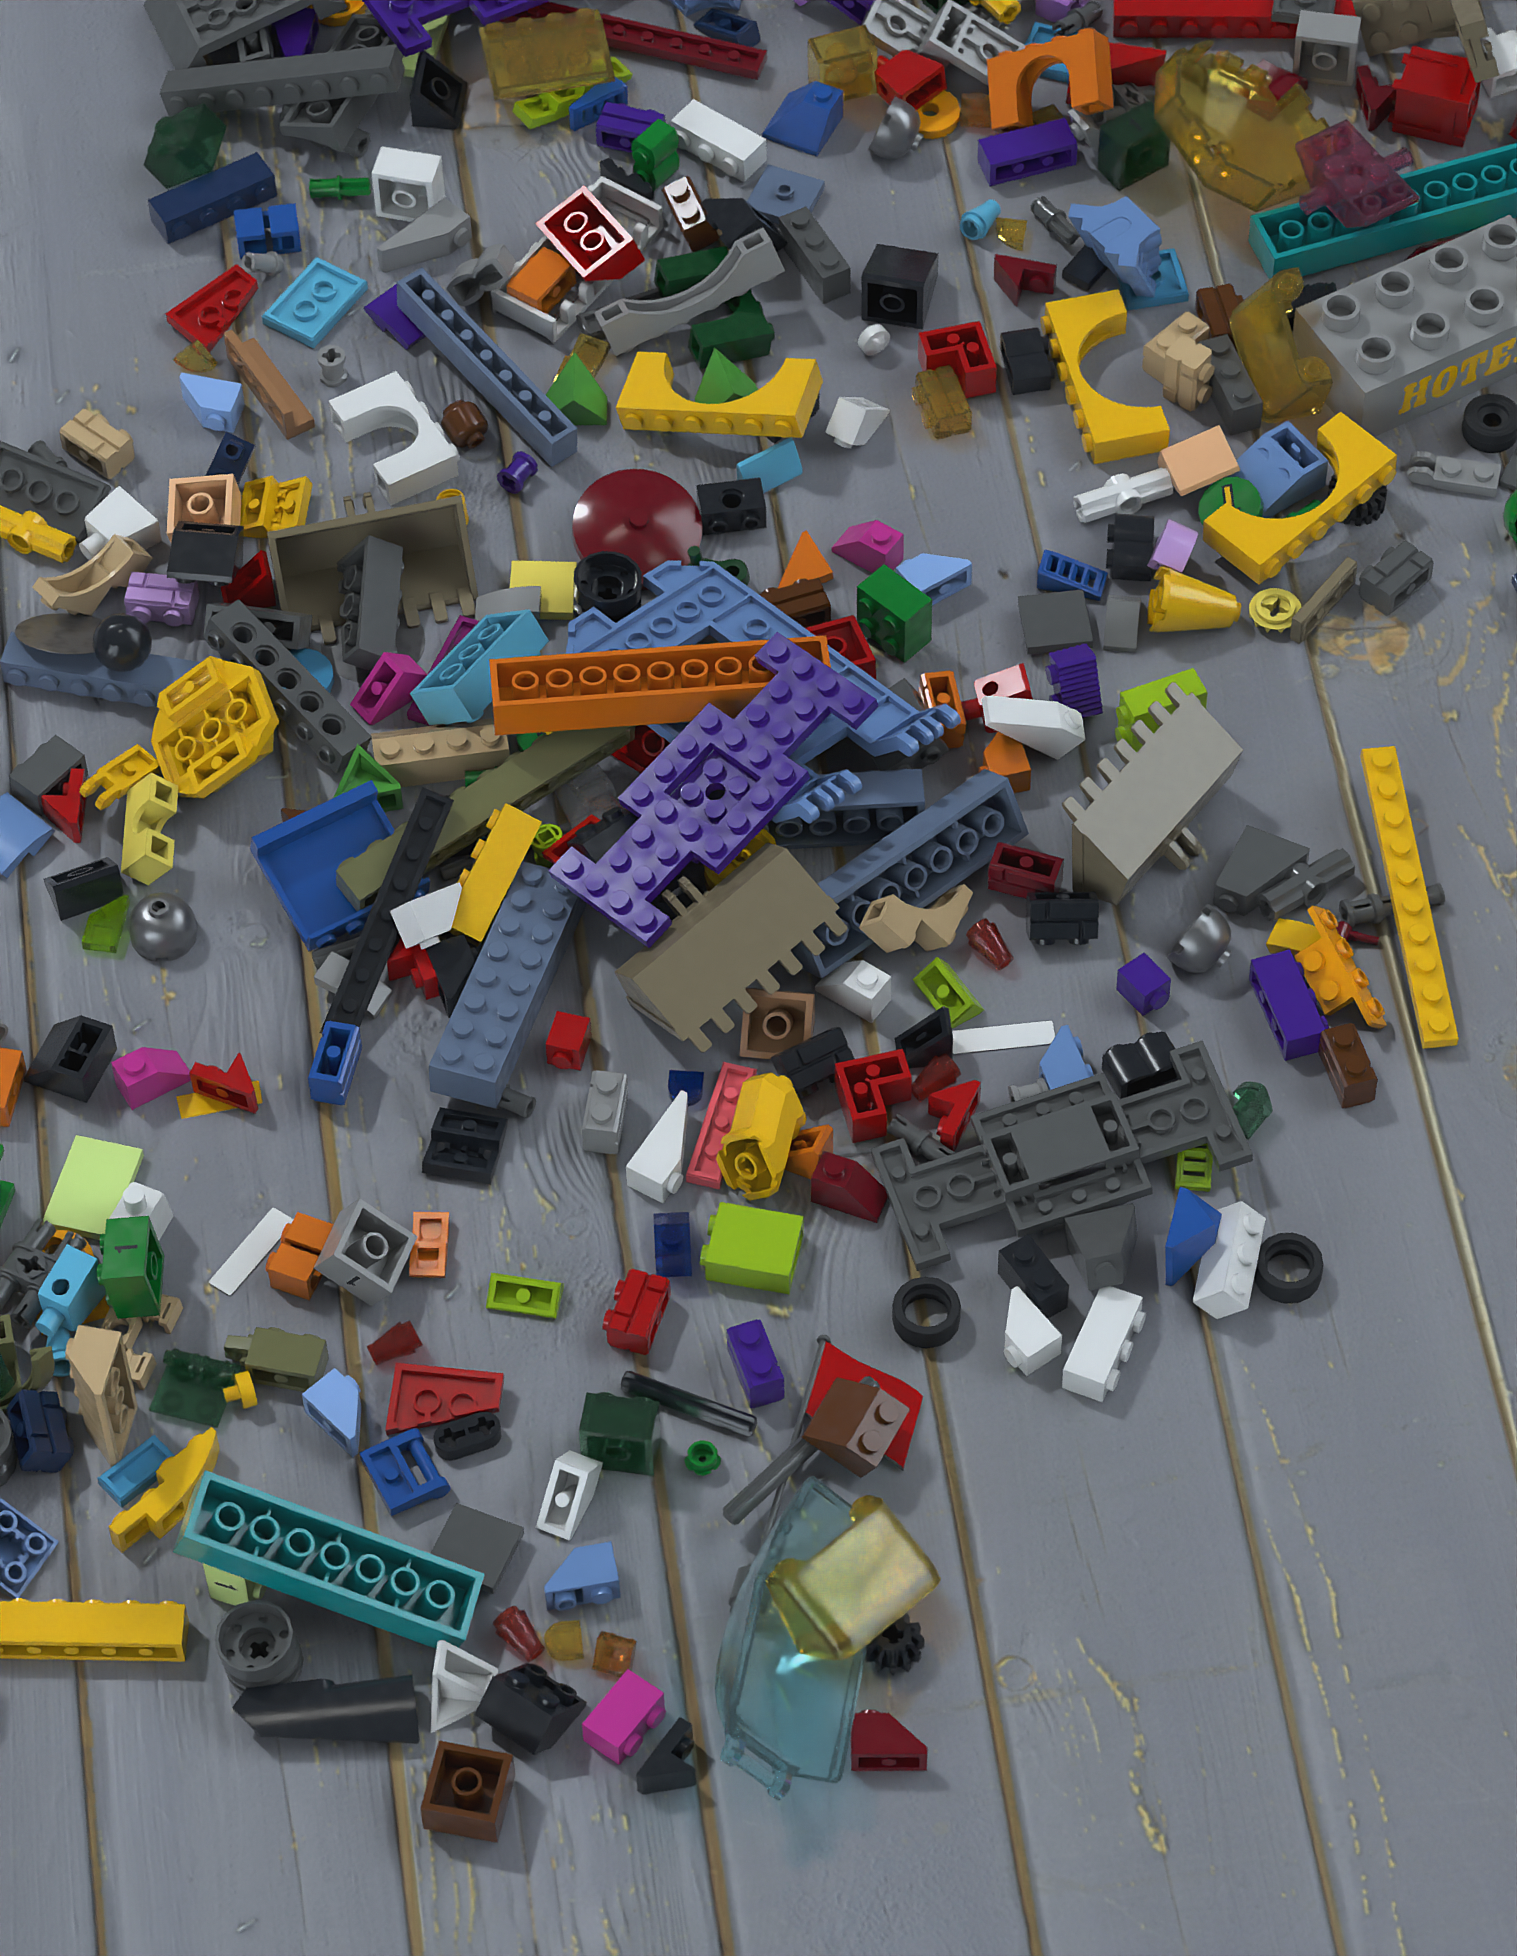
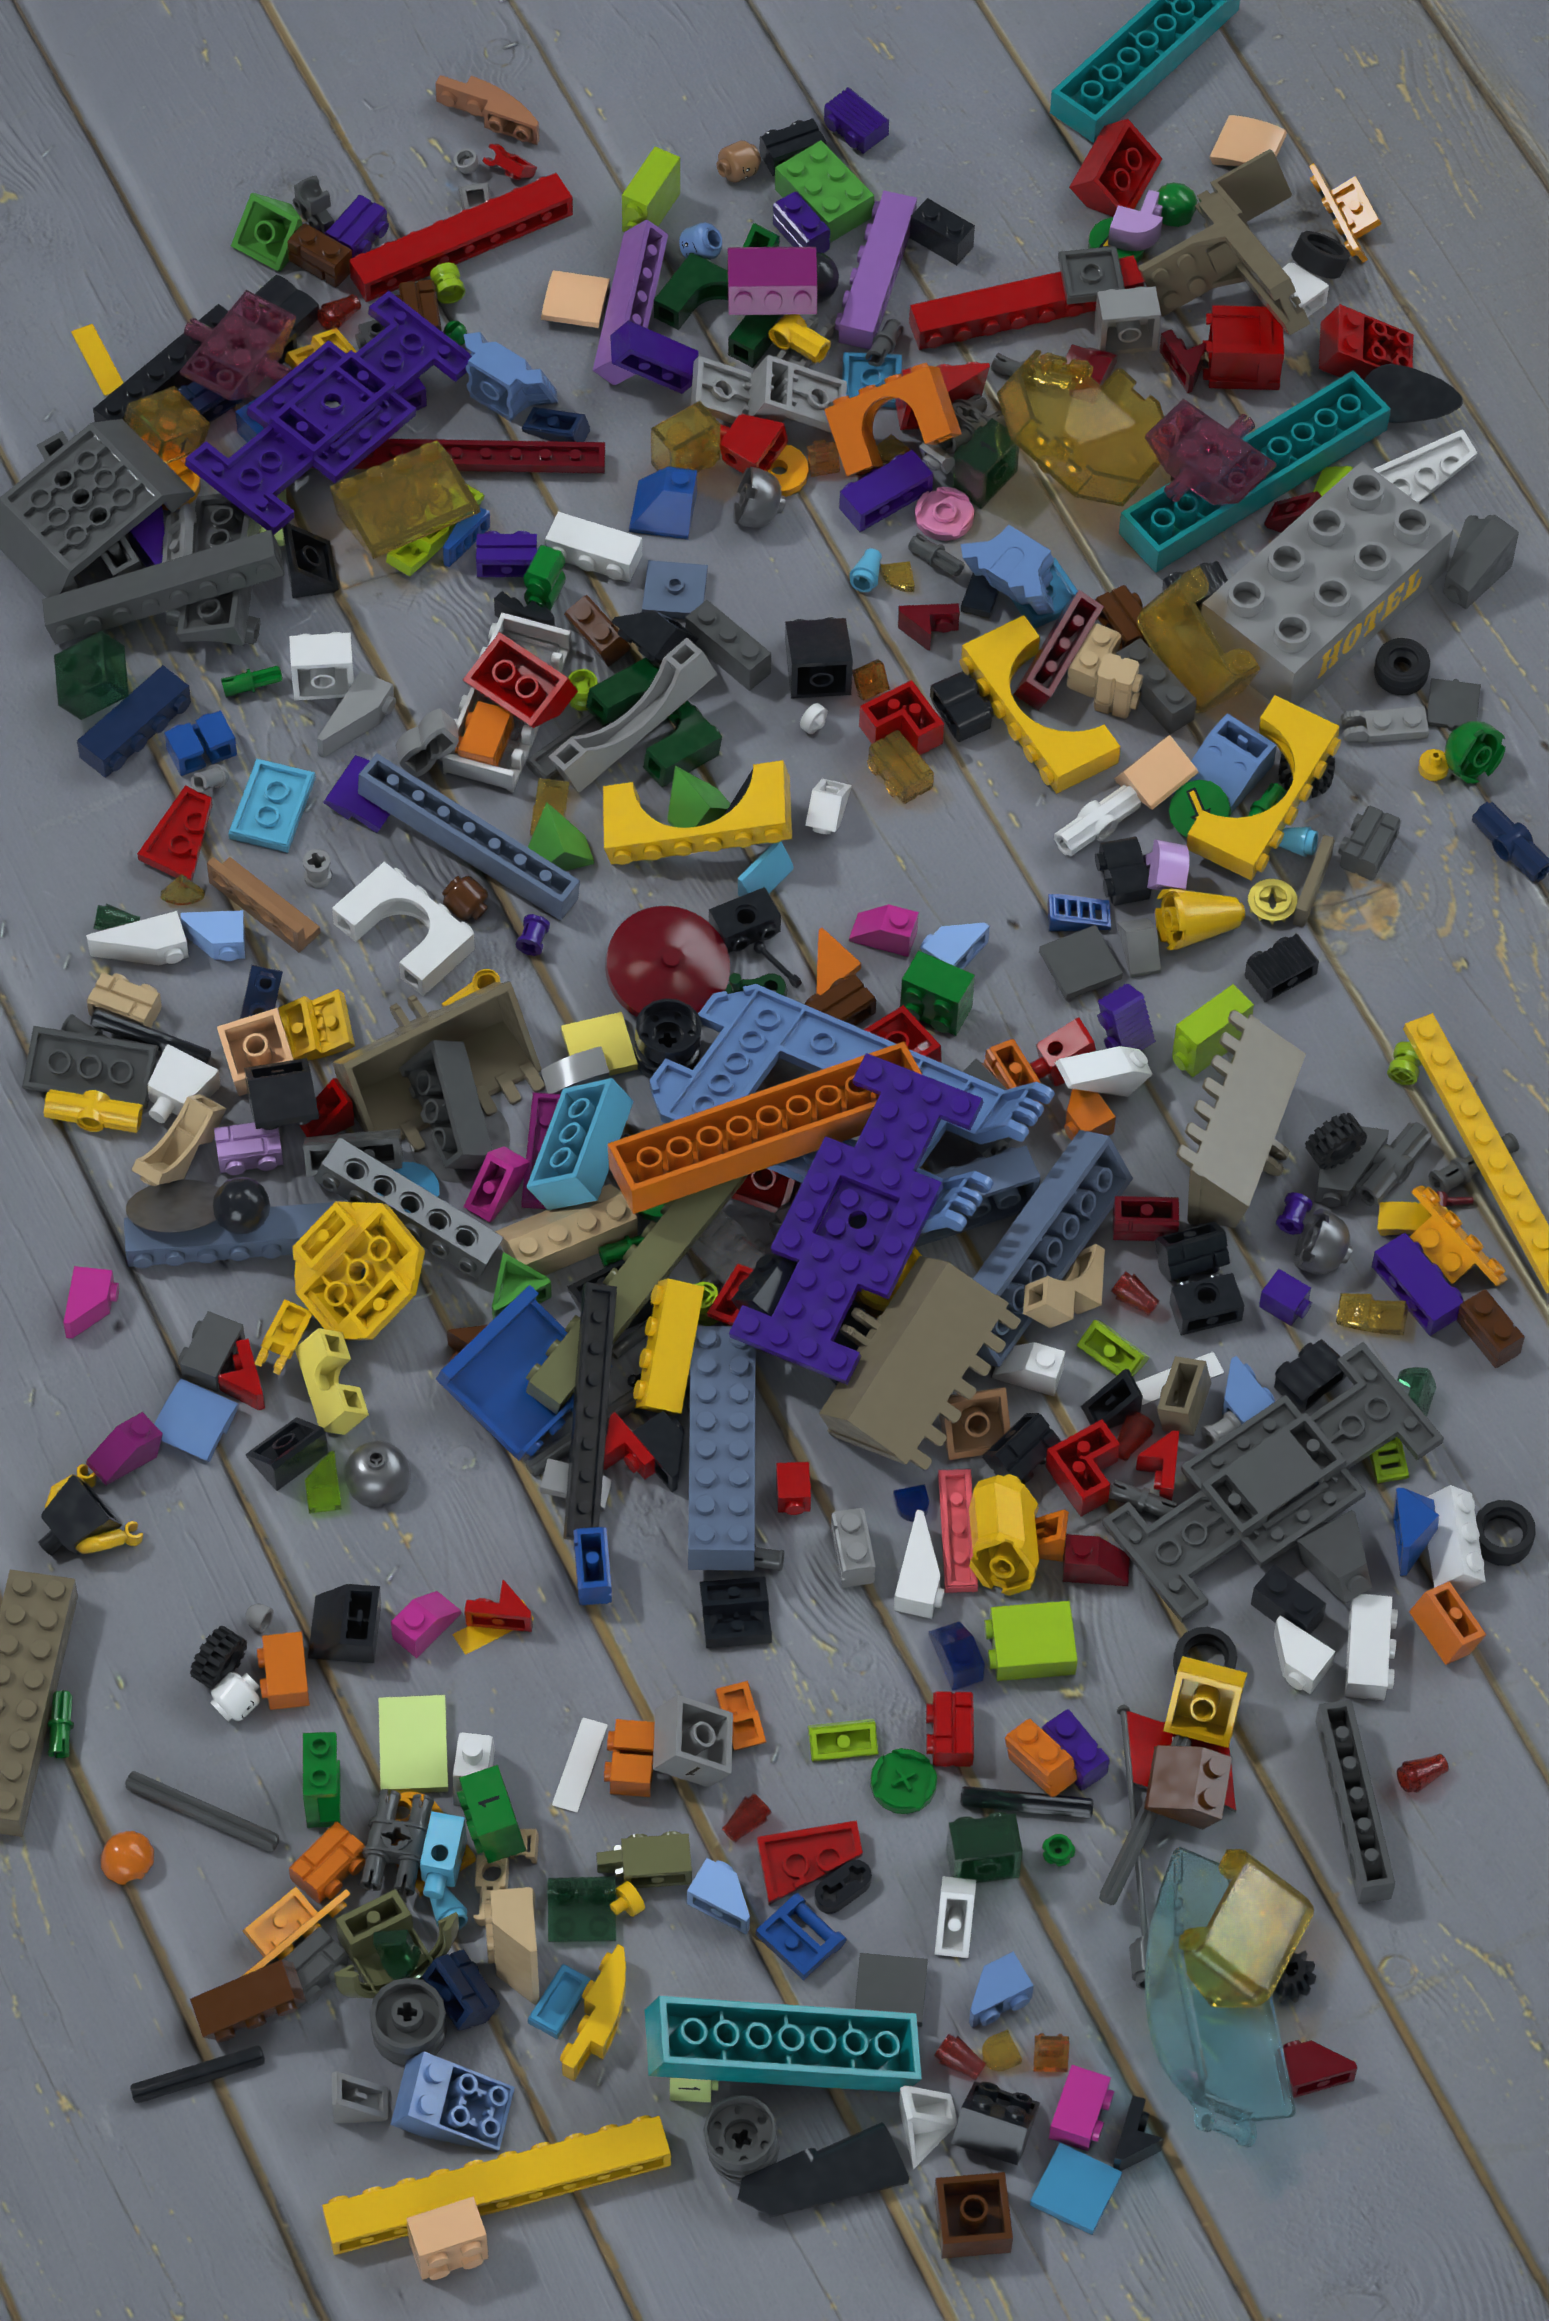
camera: 20 degrees left, 5 degrees up
white slope [390,882,462,950] -> none
none -> white slope [86,911,189,966]
none -> black axle [90,1009,211,1064]
none -> clear green cone [94,903,141,931]
none -> light grey hinge [162,503,197,563]
none -> lime wheel [568,669,598,711]
none -> black hinge [753,941,802,988]
none -> clear orange tile [852,659,890,701]
none -> green tile [870,1748,937,1814]
none -> bright pink tile [915,486,975,541]
none -> orange brick [1005,1719,1077,1798]
none -> dark red brick [1013,590,1104,711]
none -> dark azure tile [1030,2142,1122,2235]
none -> dark tan brick [1157,1356,1211,1436]
none -> yellow brick [1163,1656,1247,1748]
none -> black brick [1169,1273,1245,1335]
none -> black brick [1245,934,1319,1002]
none -> dark purple bush [1276,1192,1313,1235]
none -> medium azure cone [1279,827,1318,857]
none -> black tyre [1305,1113,1367,1170]
none -> dark grey brick [1315,1699,1395,1904]
none -> clear yellow slope [1336,1293,1408,1335]
none -> lime wheel [1387,1041,1422,1085]
none -> clear red cone [1396,1753,1449,1793]
none -> orange brick [1409,1581,1487,1665]
none -> yellow tile [1418,749,1449,781]

